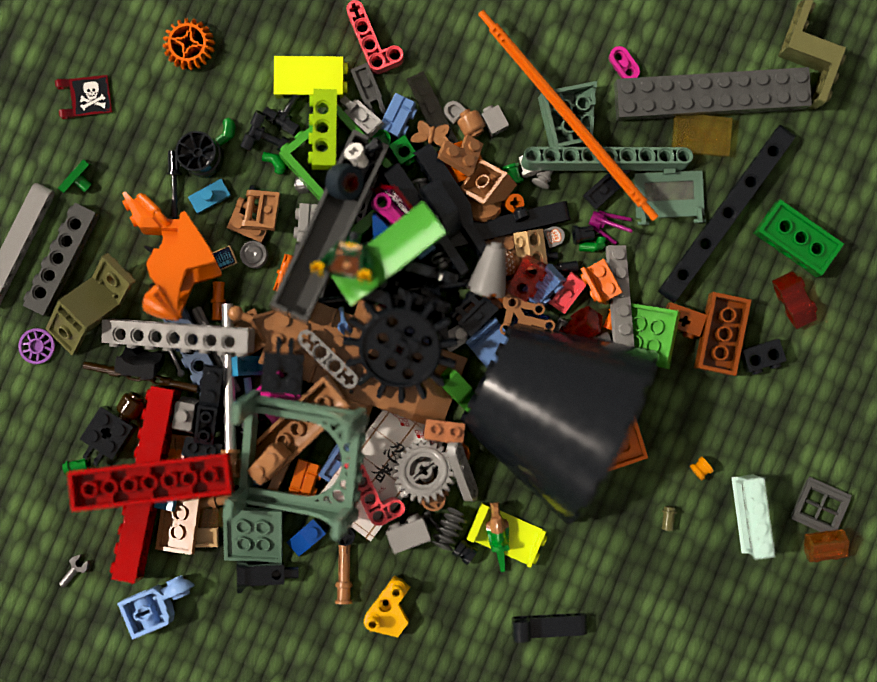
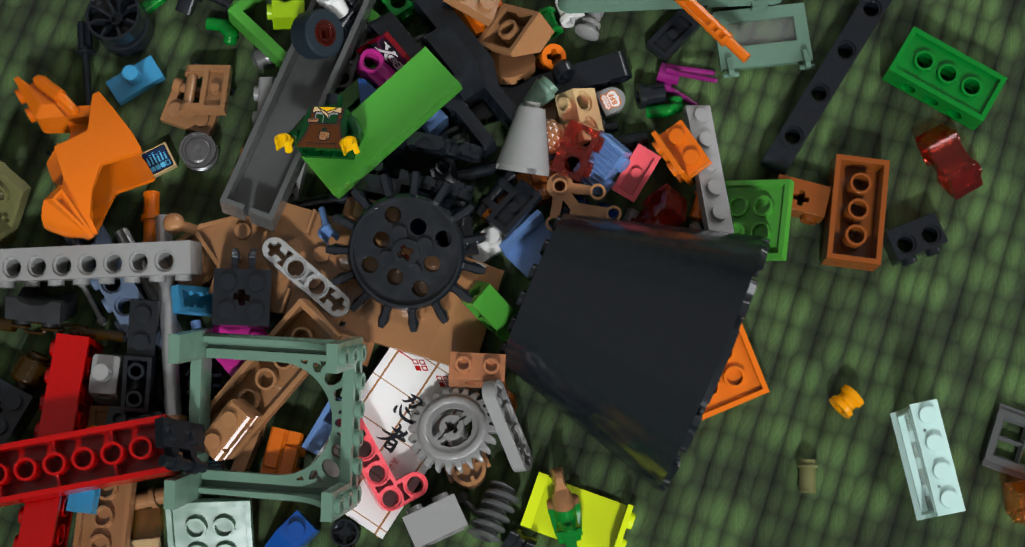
camera: 10 degrees left, 10 degrees down
none -> black plate [155,417,208,474]
none -> sand green cone [520,75,559,108]

